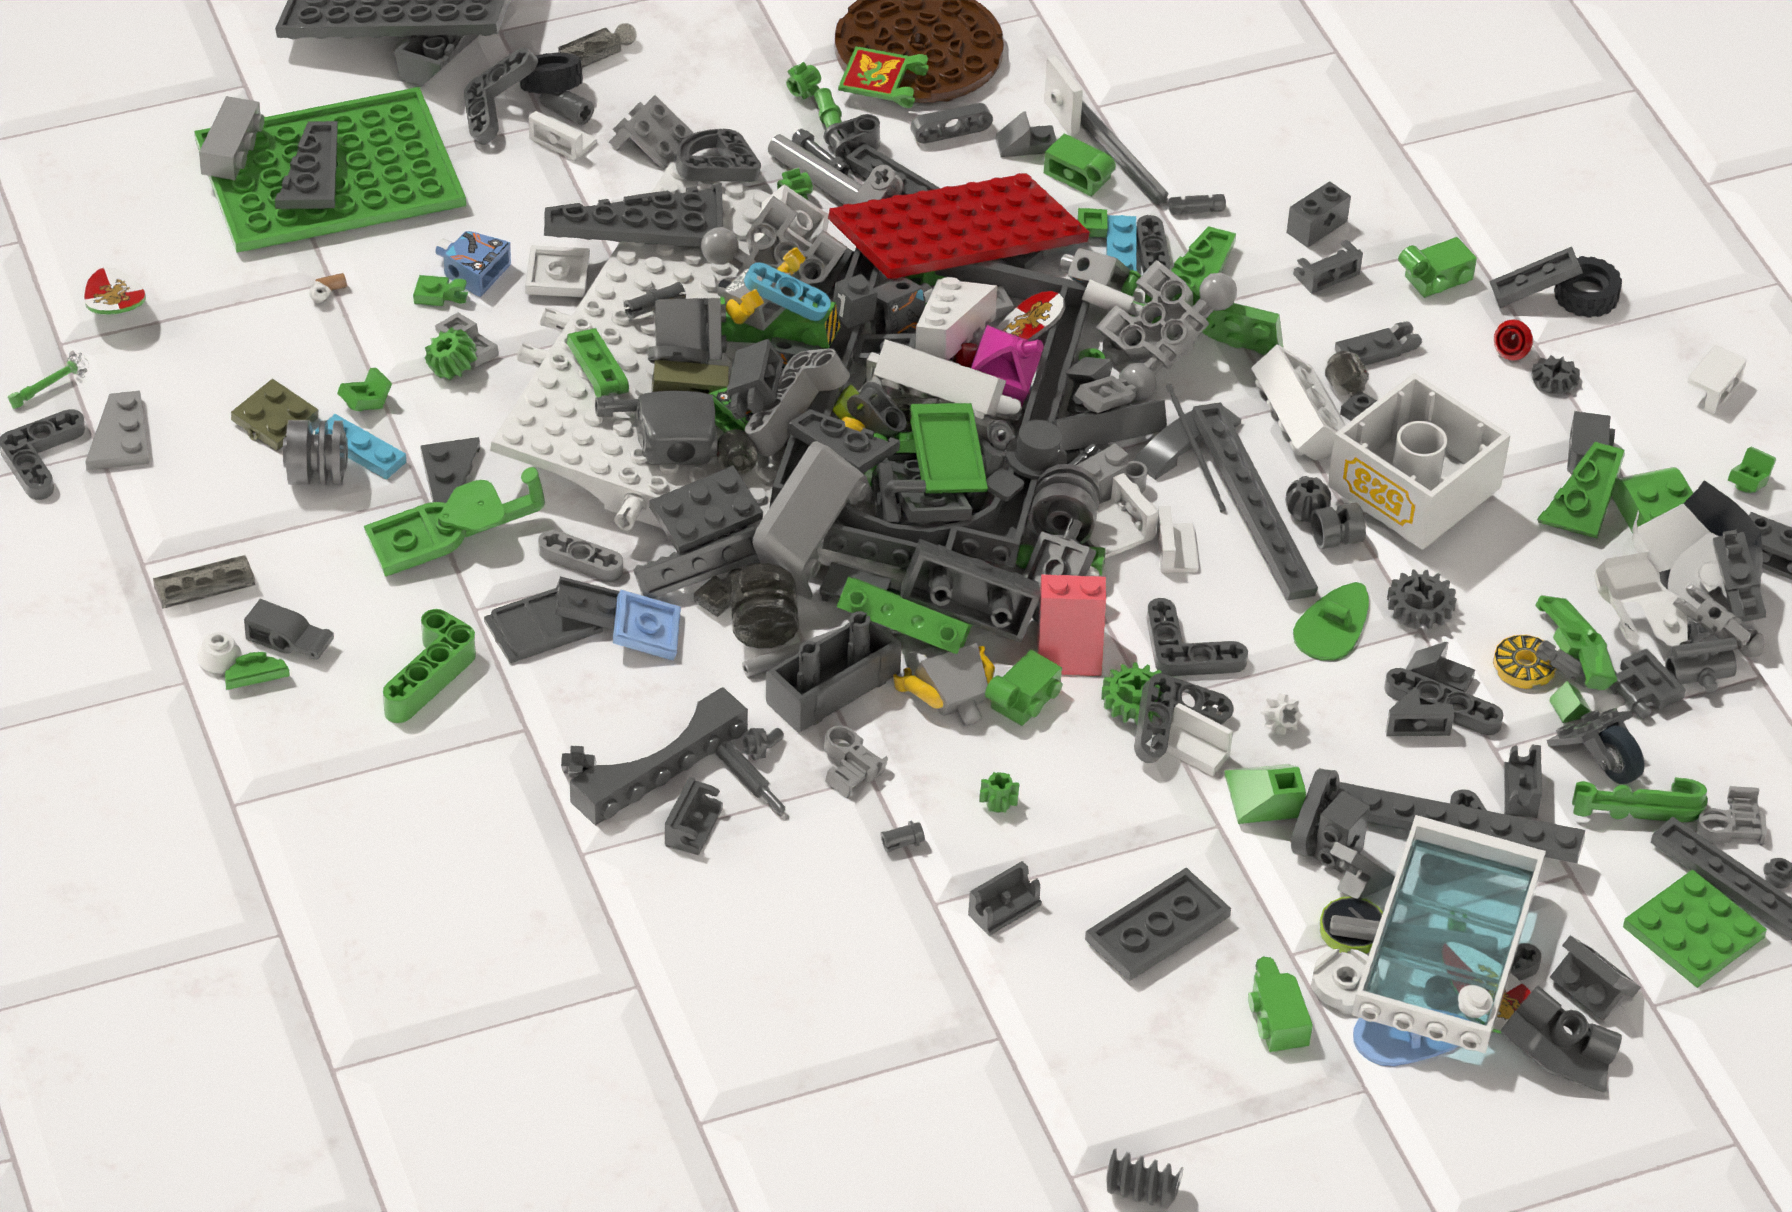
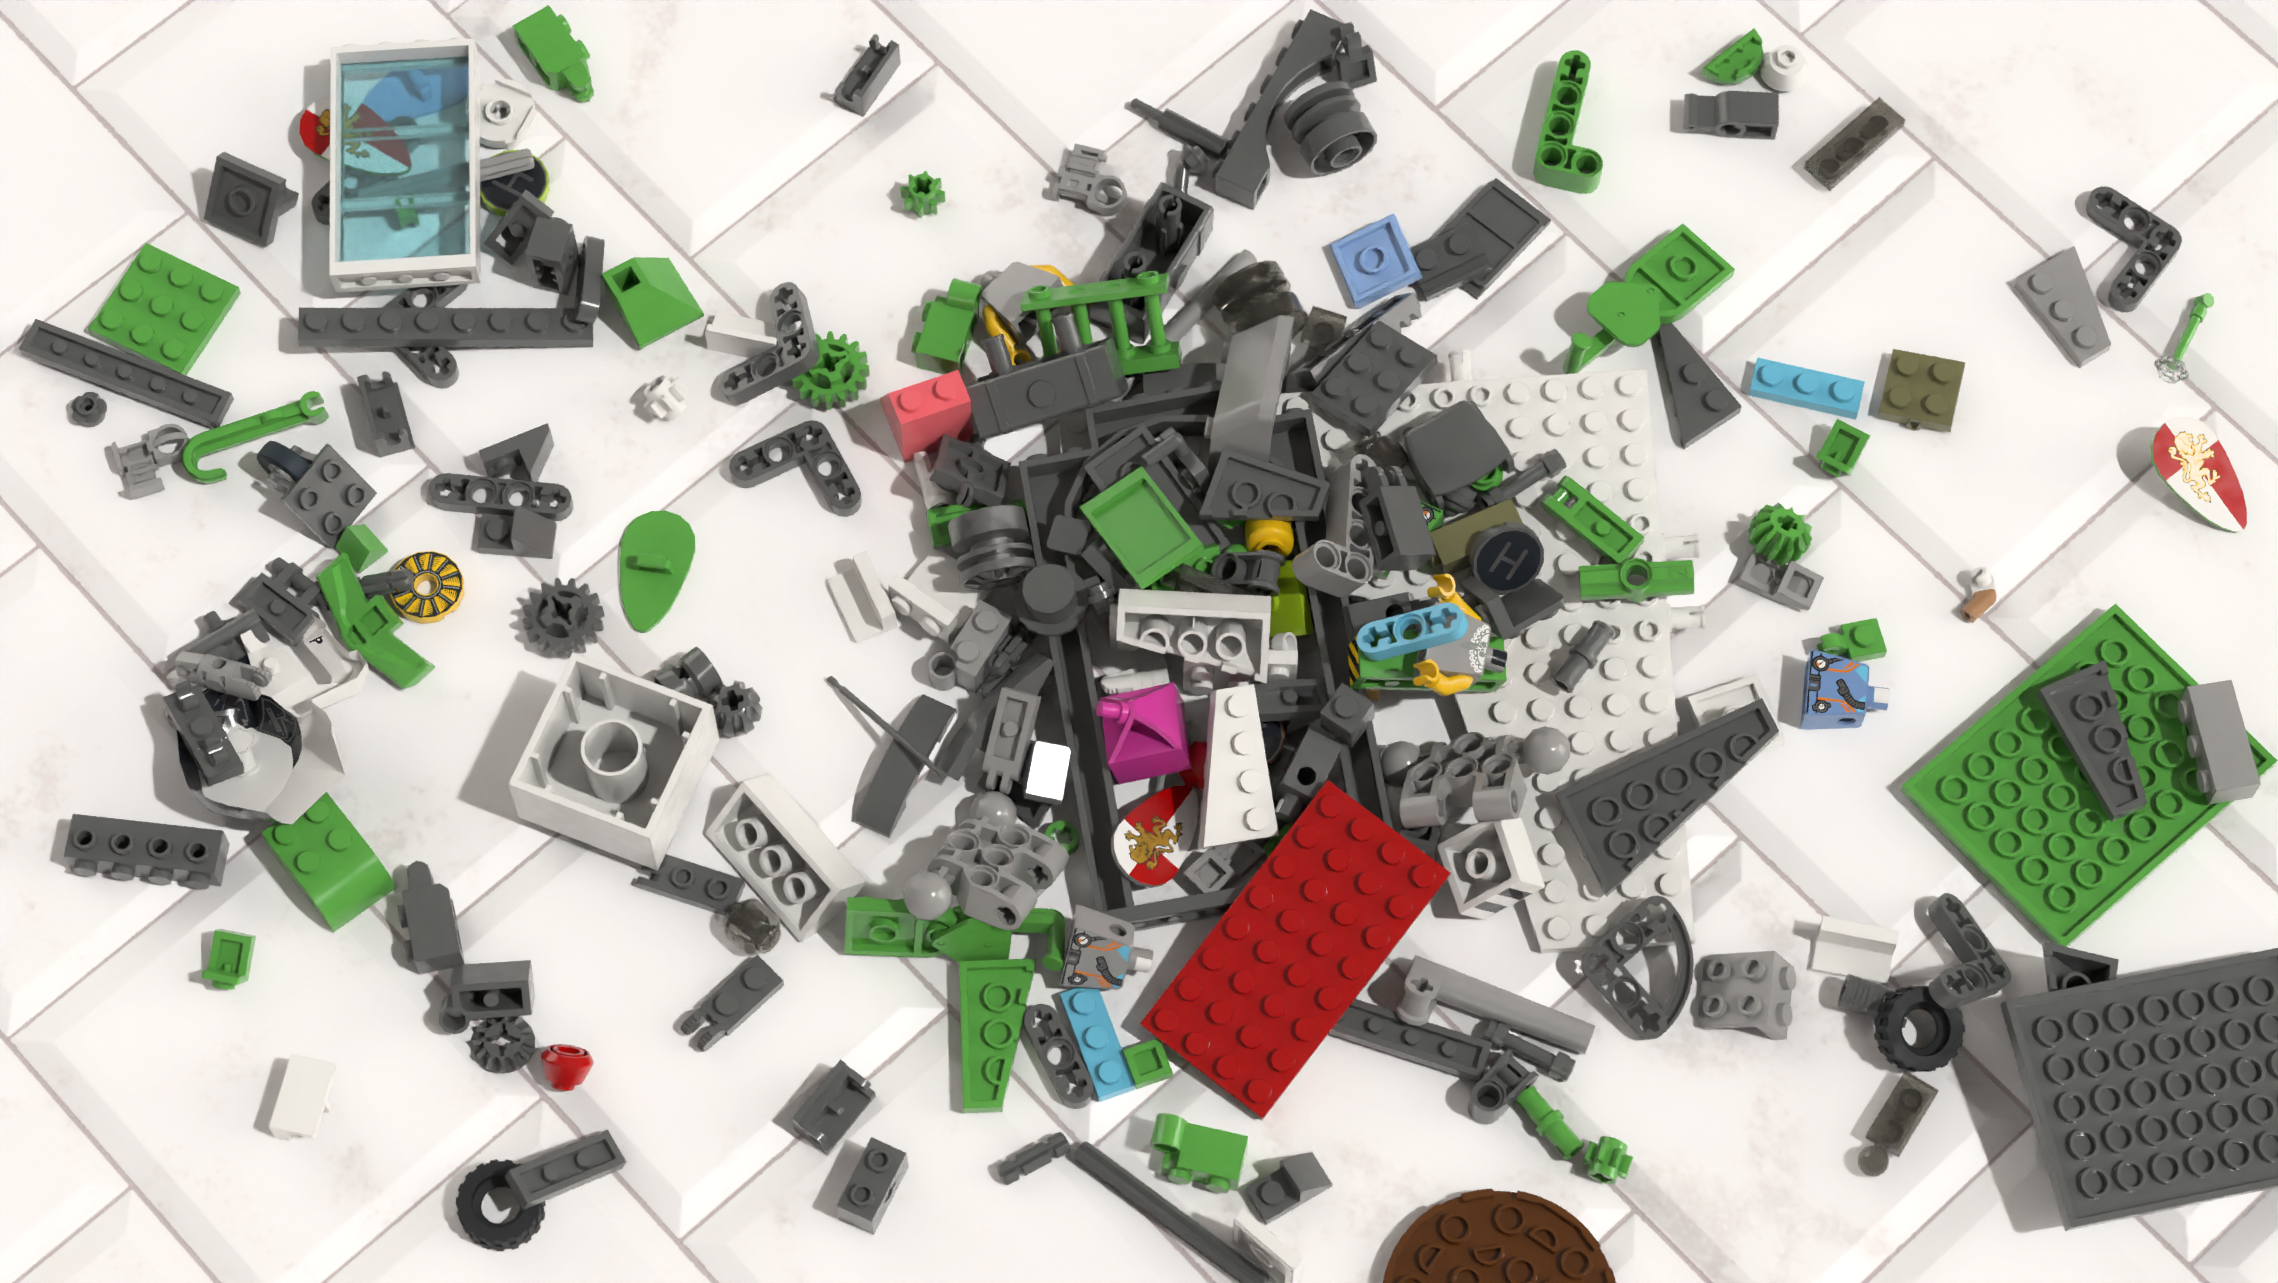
camera: 160 degrees right, 20 degrees up
flat silver wheel [283,420,348,485] -> none
light grey beam [538,530,623,581] -> none
dark grey hinge [665,777,723,855] -> none
bright green gear [777,168,813,200] -> none
flag [838,46,929,108] -> none
dark grey pin [880,820,925,853] -> none
dark grey beam [910,103,993,144] -> none
white cylinder [1082,279,1143,317] -> none
dark grey plate [1085,867,1231,982] -> none
dark grey plate [1191,402,1318,600] -> none
bright green hinge [1398,237,1477,298] -> none
white plate [1458,985,1493,1018] -> none
dark grey panel [1500,985,1622,1093] -> none
bright green wing [1537,442,1625,539] -> none
none -> dark grey hinge [439,960,535,1034]
none -> dark grey wheel [1284,81,1378,175]
none -> bright green piece [1579,558,1695,602]

